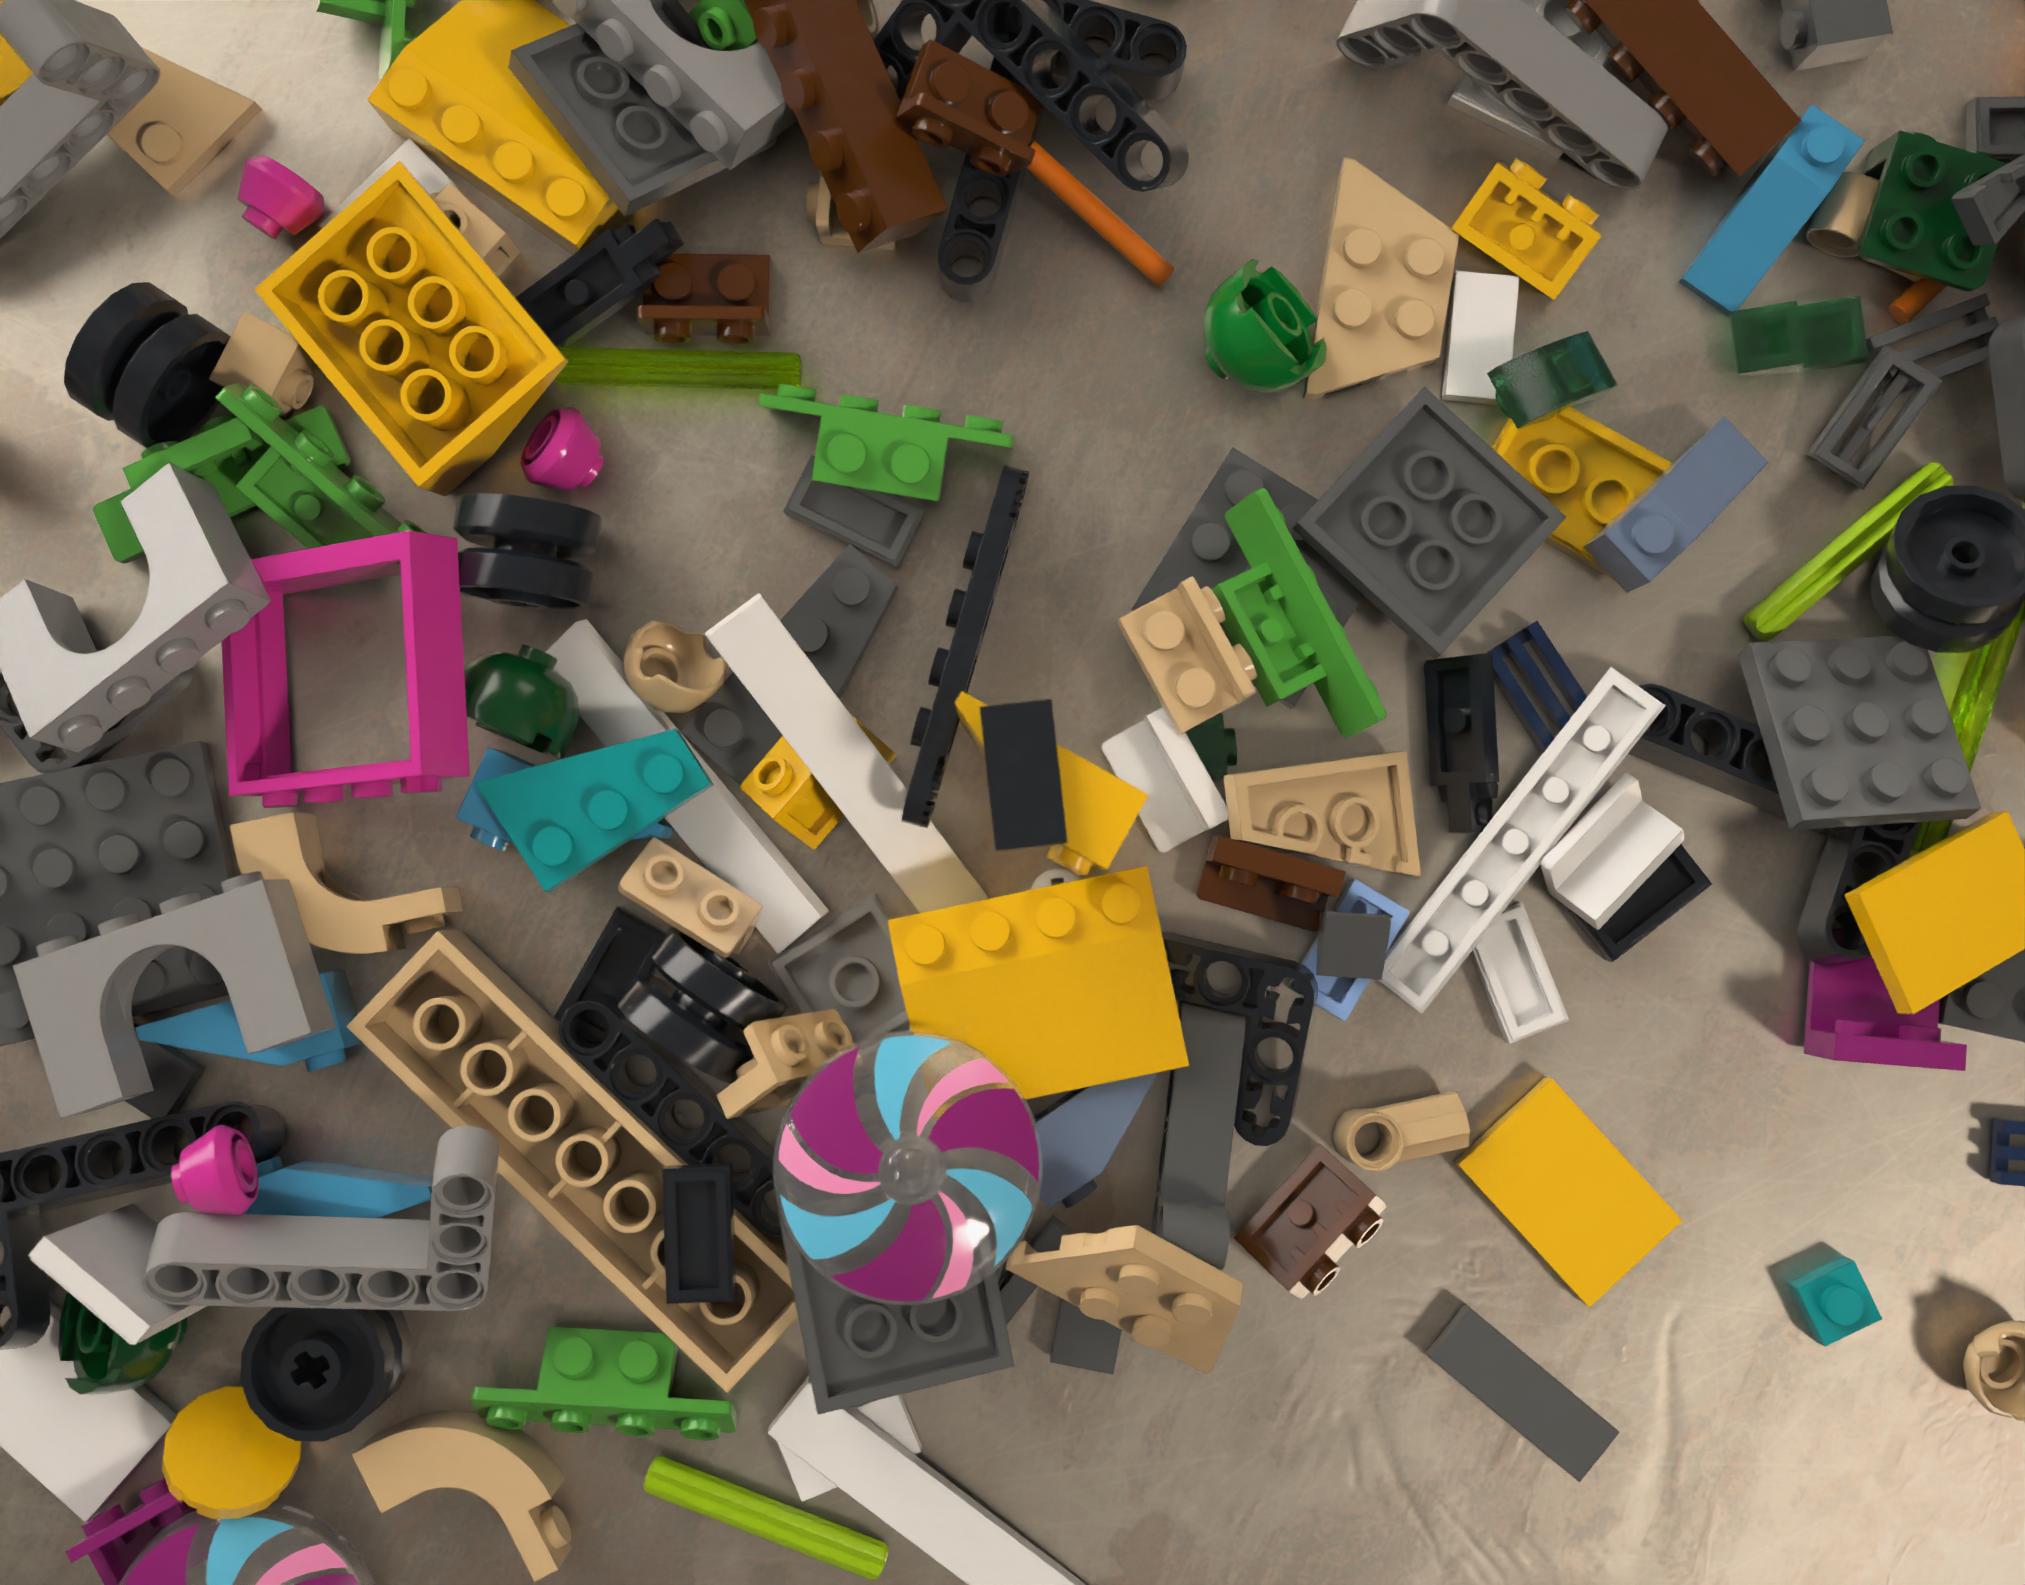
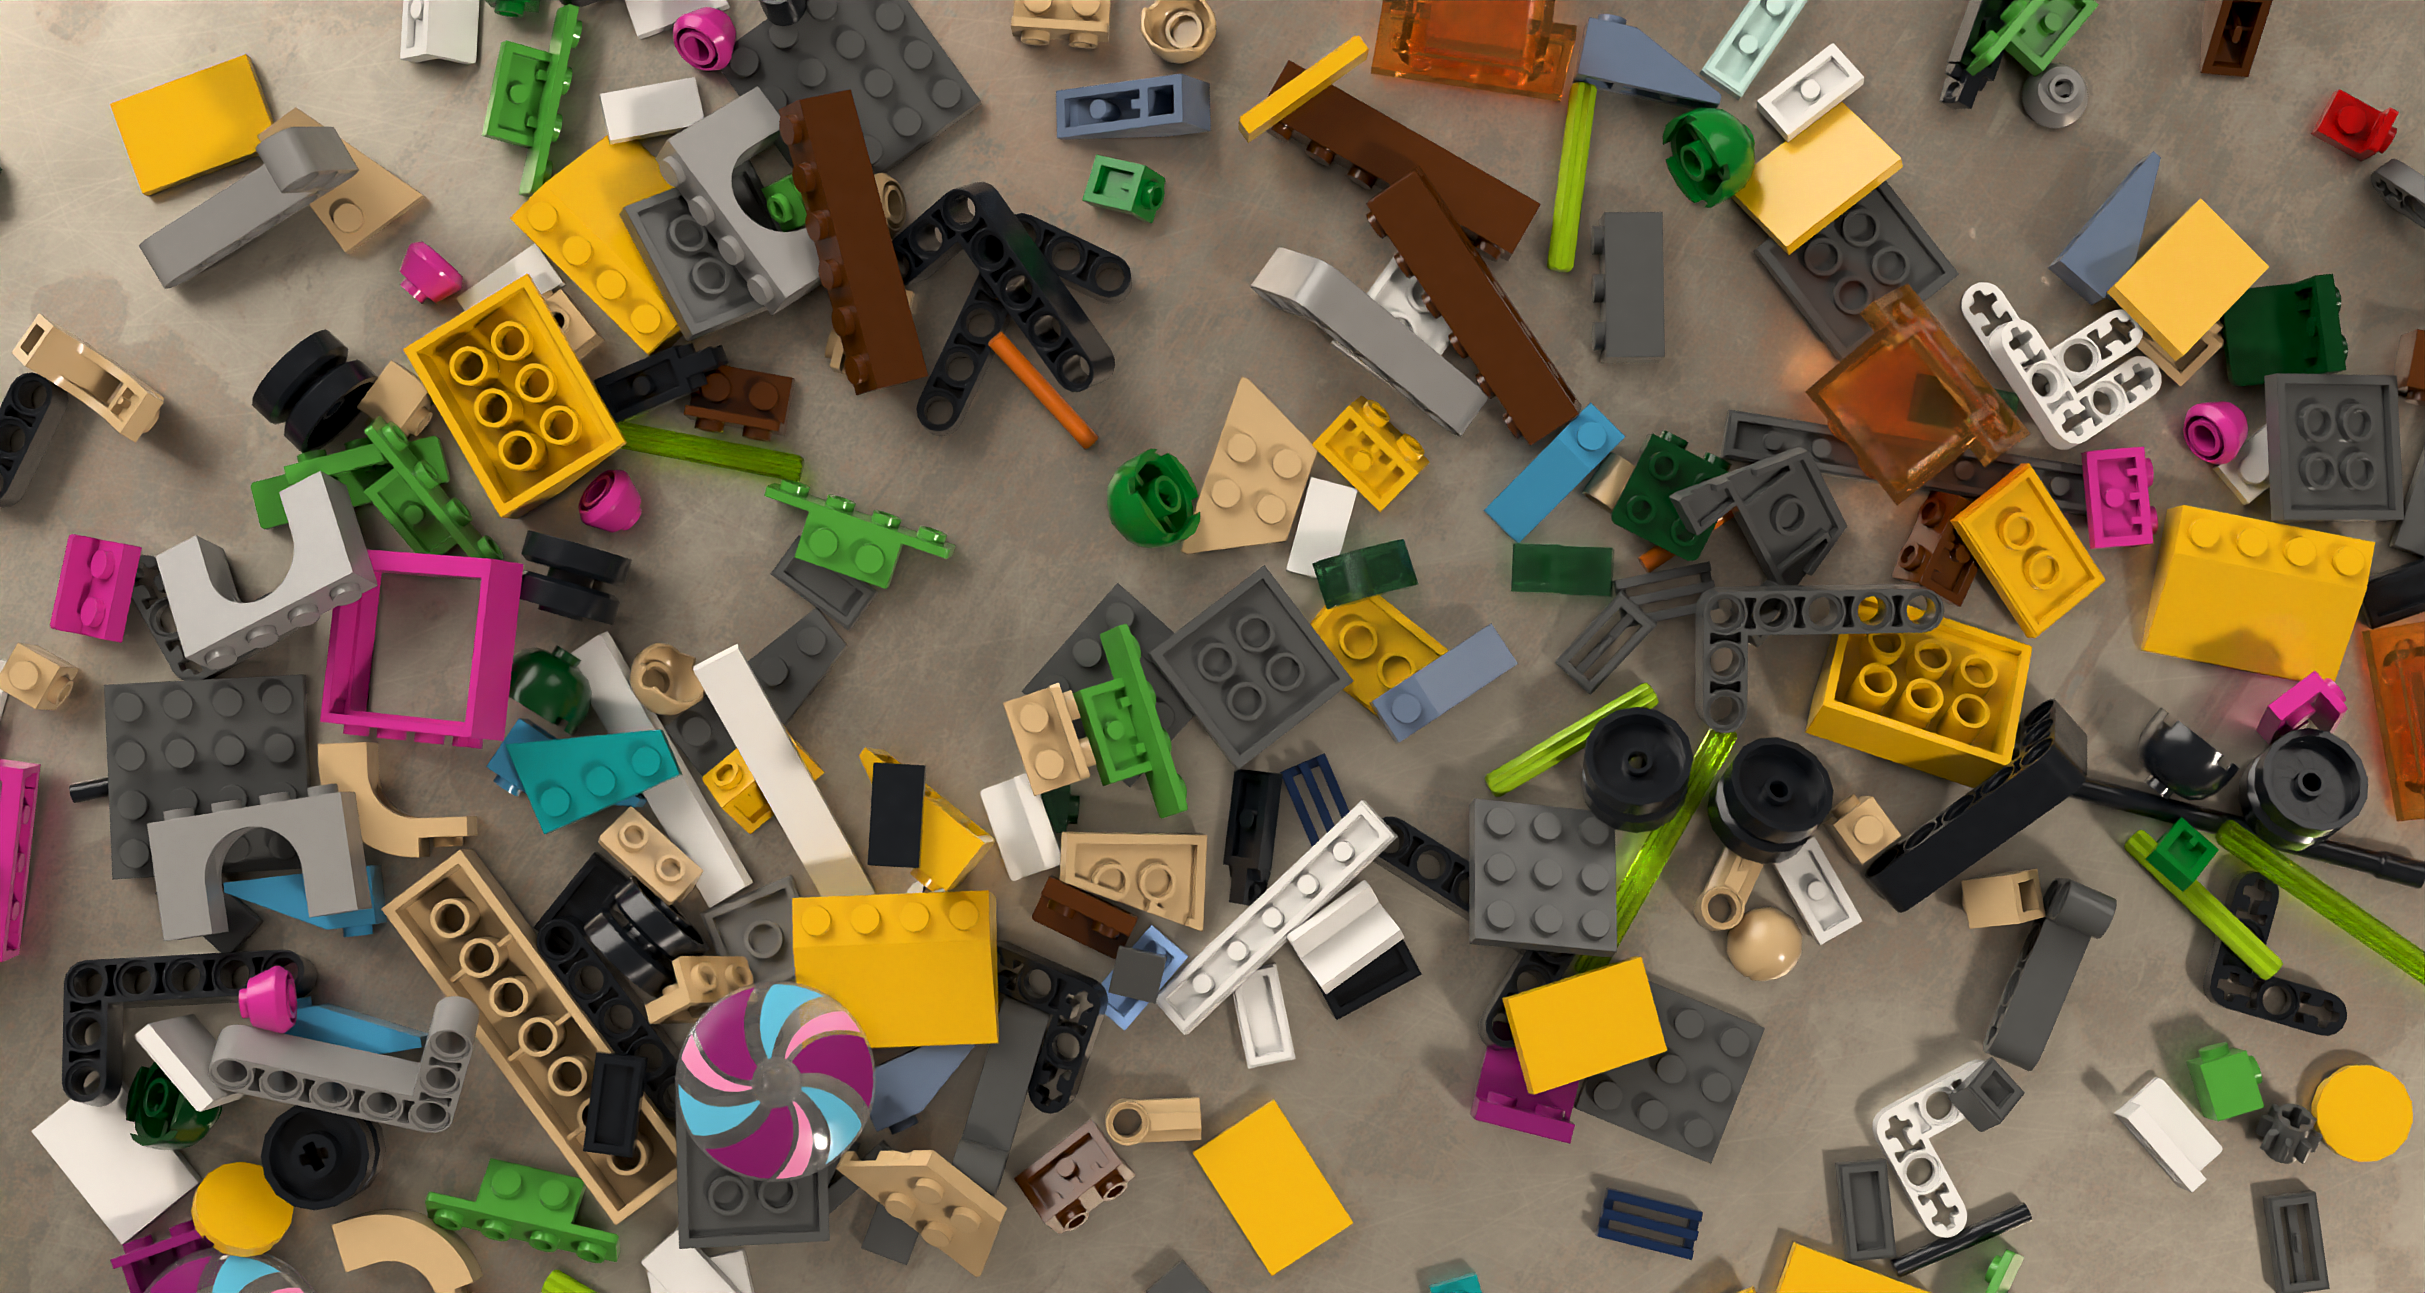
camera: 10 degrees right, 0 degrees up
reddish brown bracket [896,39,1043,176] -> none
black plate [902,465,1029,828] -> none

